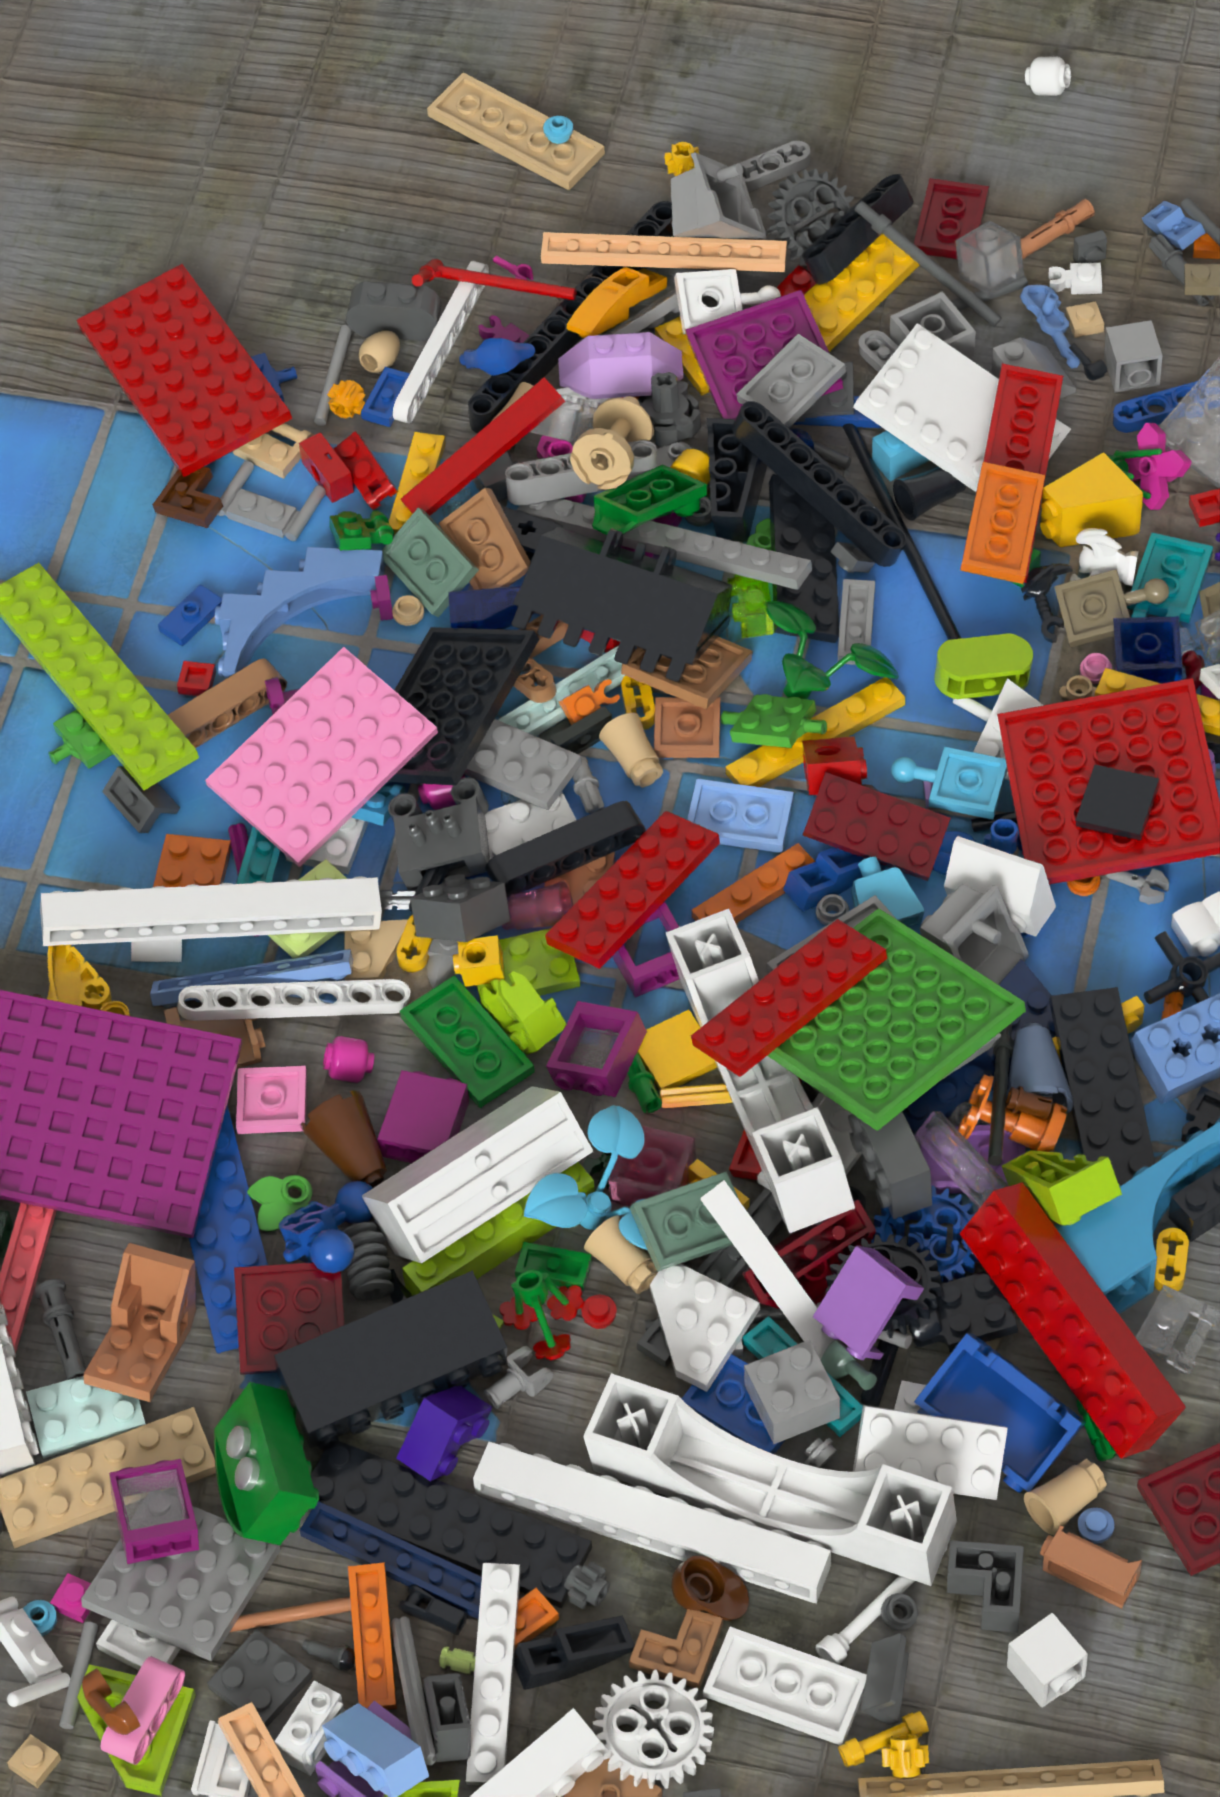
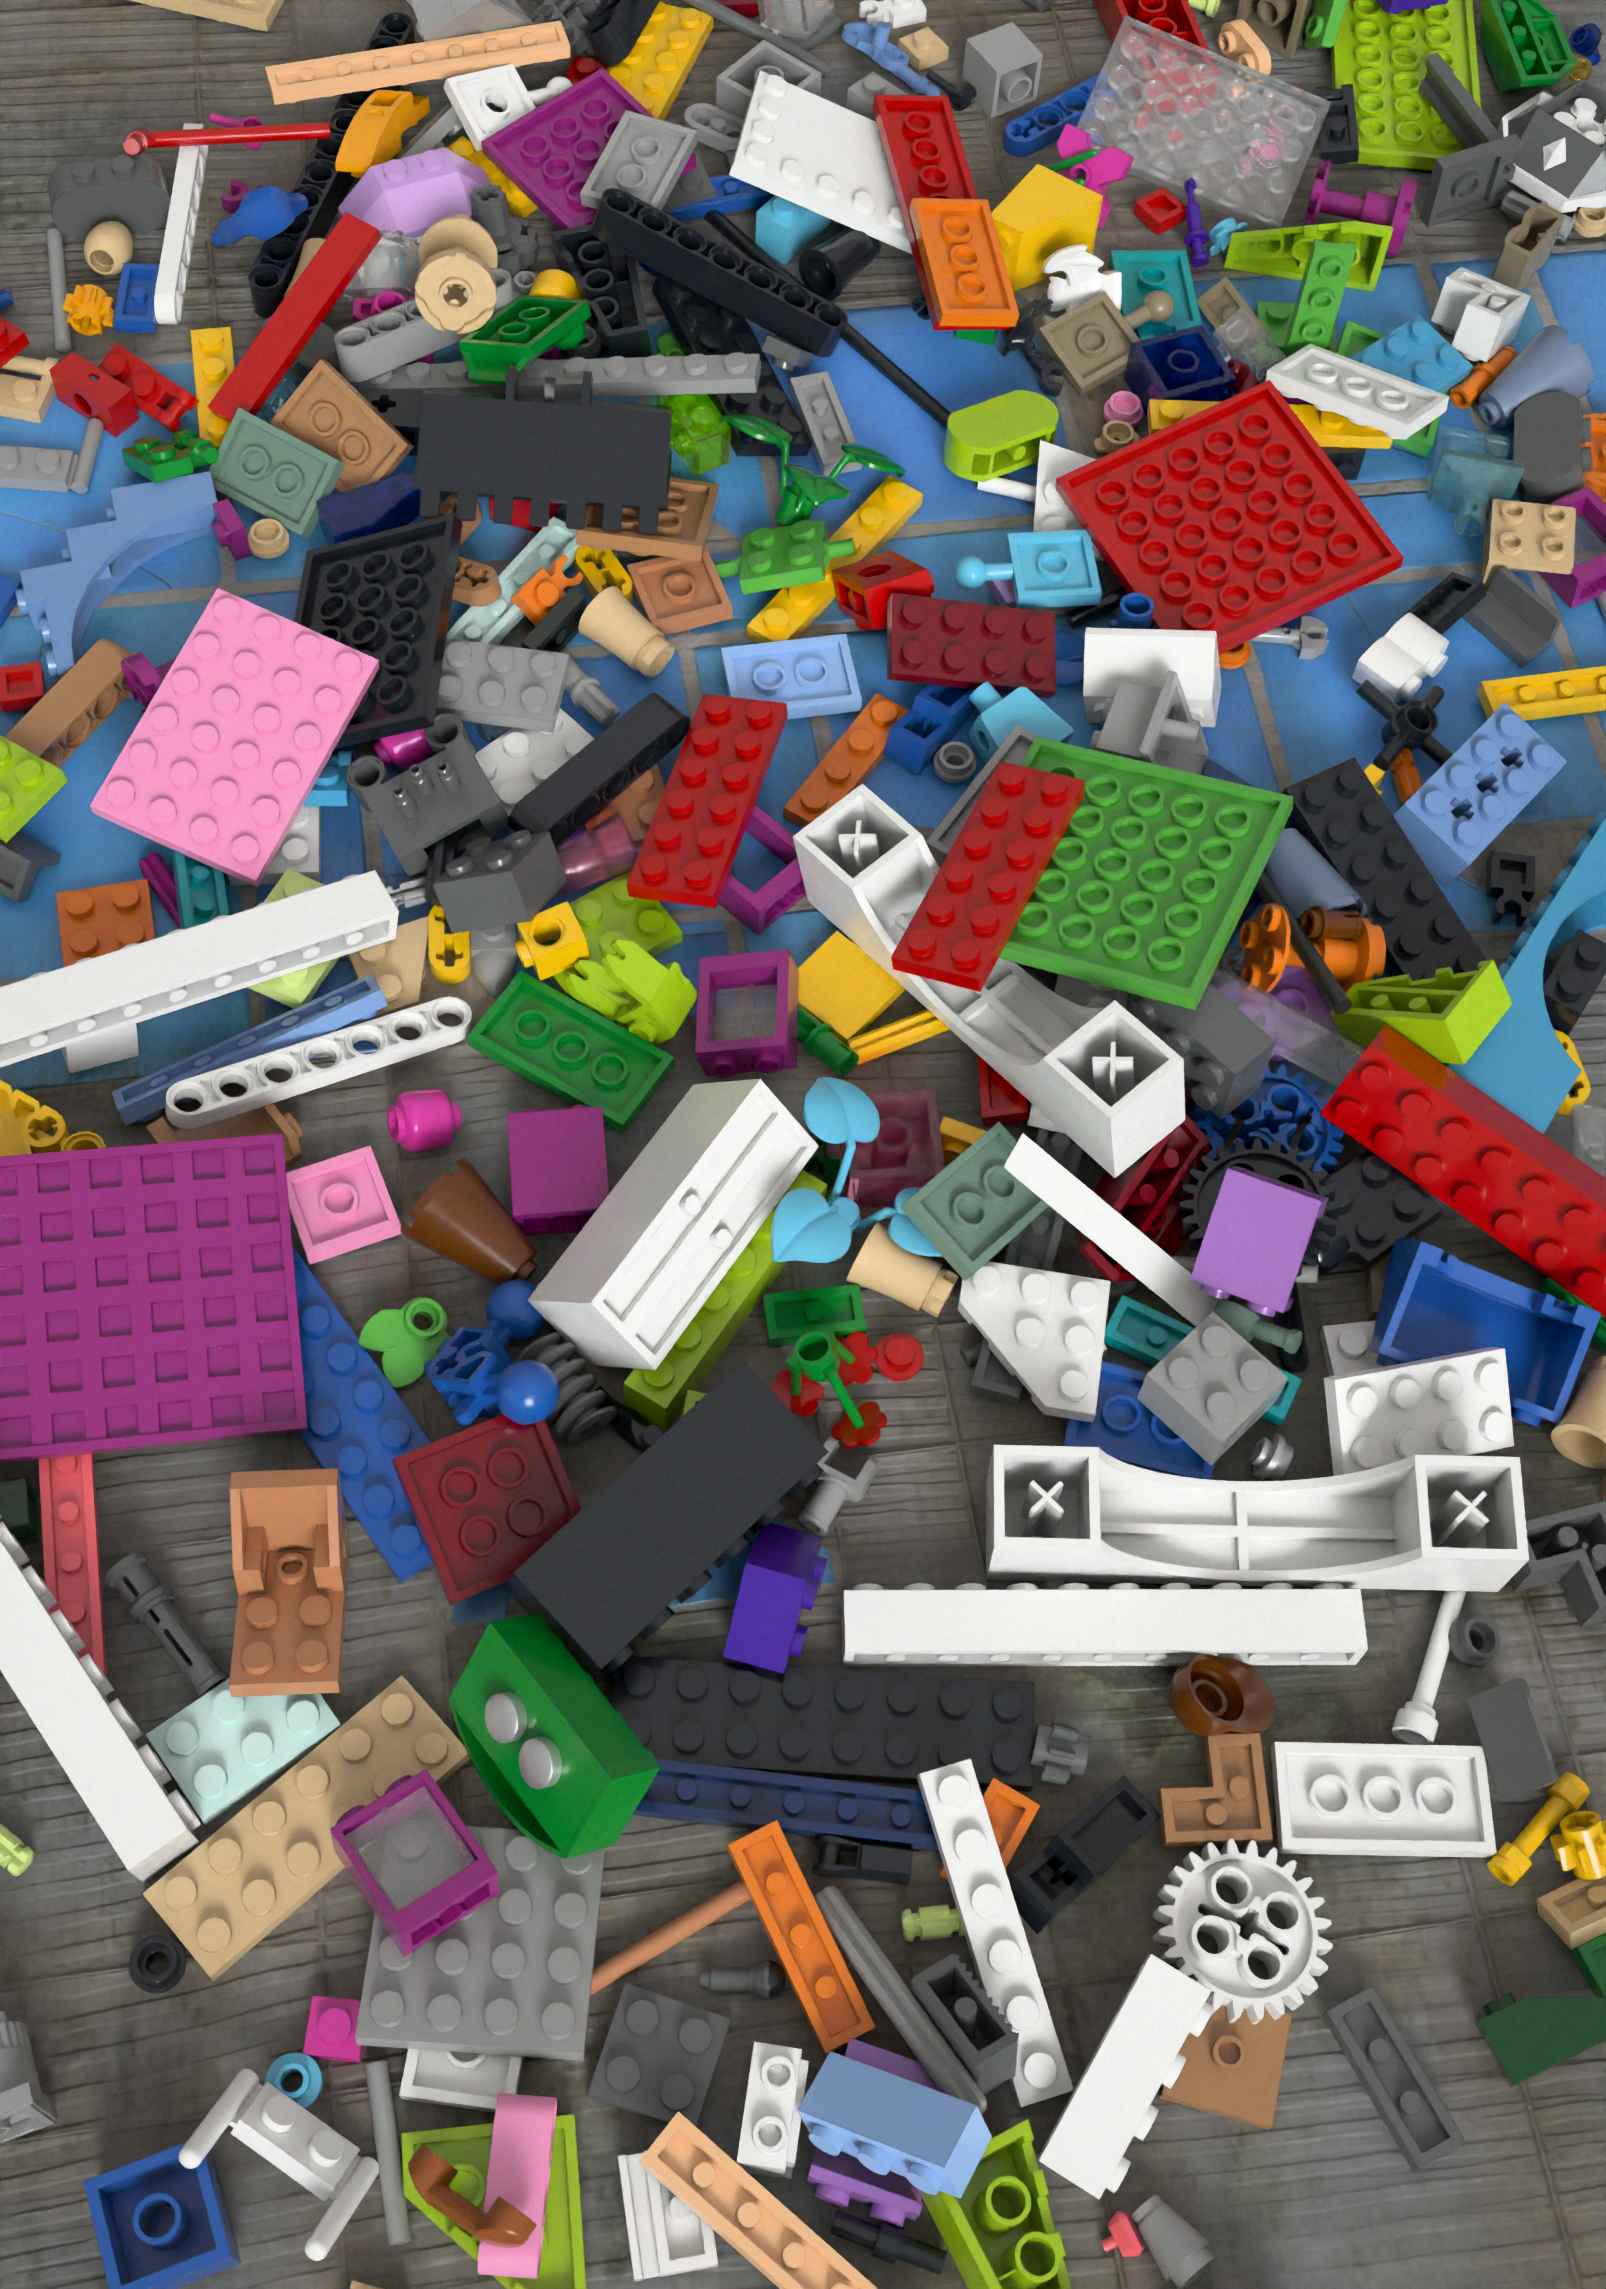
camera: 30 degrees left, 5 degrees up
black tile [1075,765,1160,841] -> none

